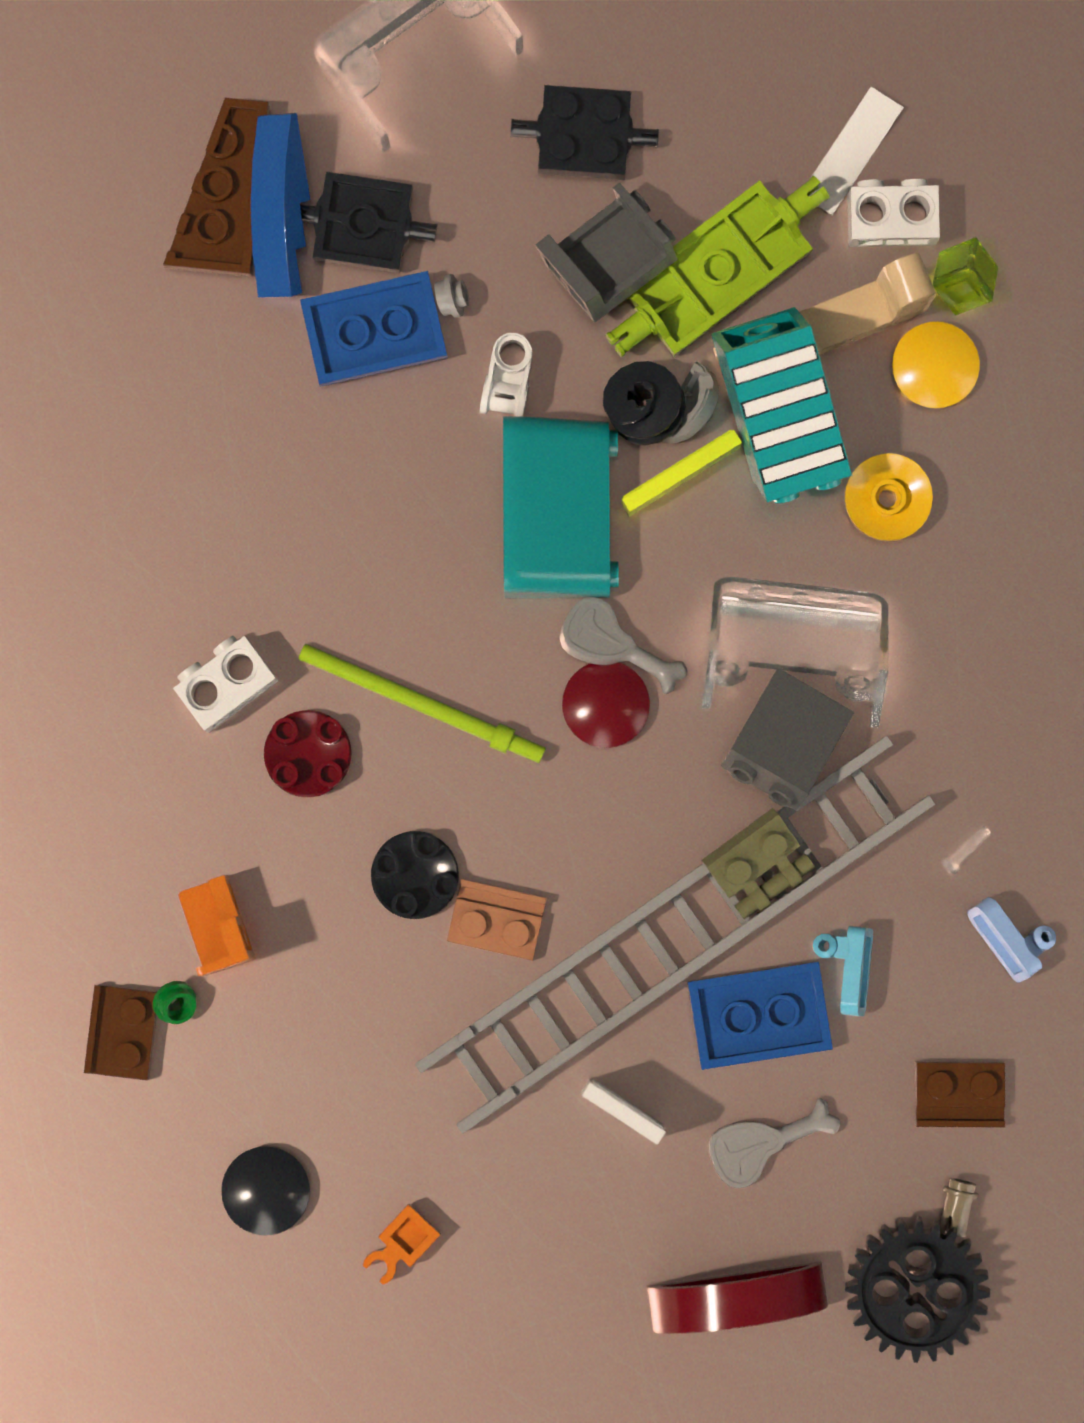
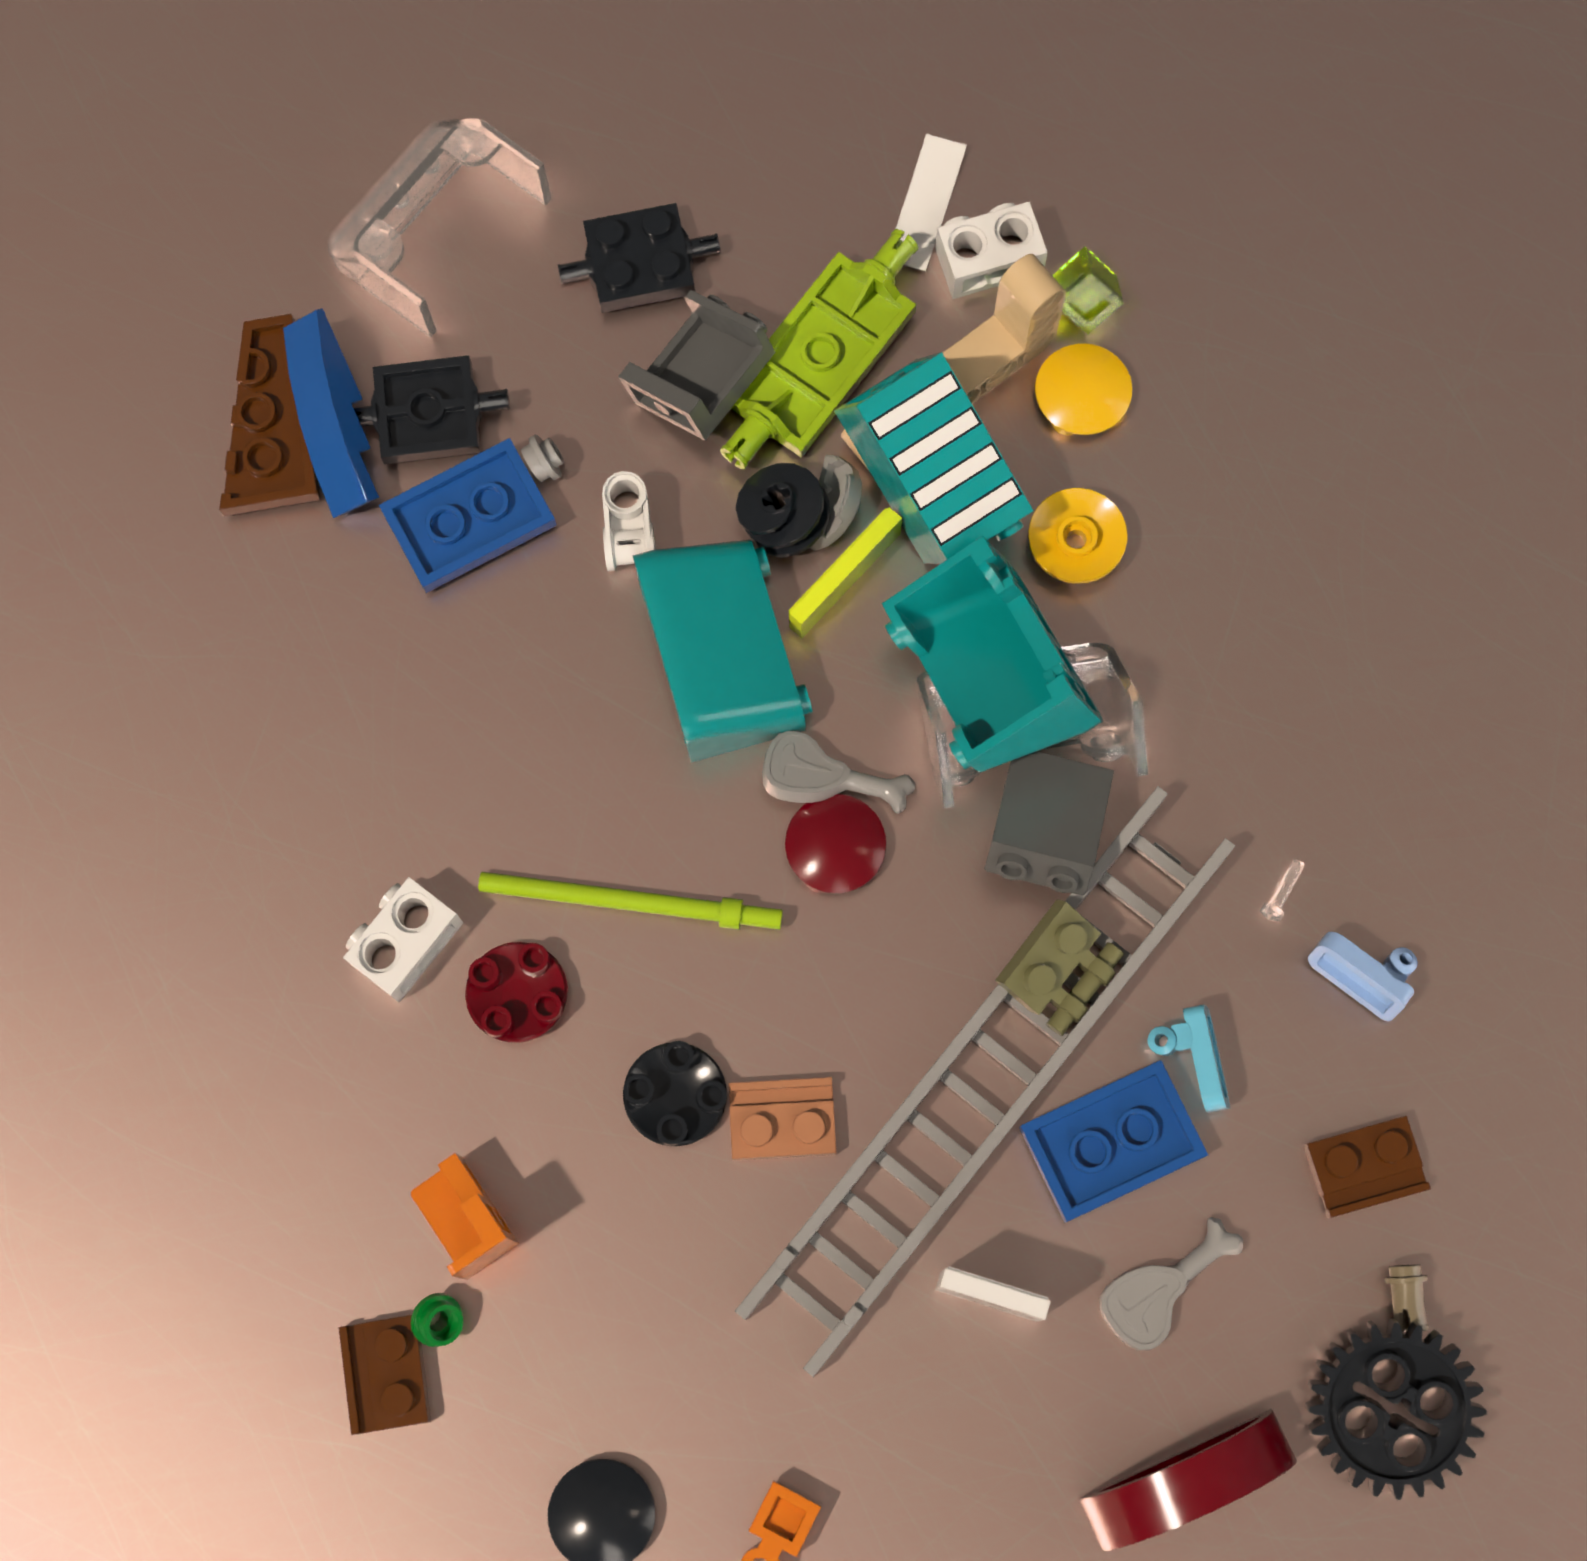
camera: 15 degrees left, 10 degrees down
none -> teal windscreen [882,536,1103,773]

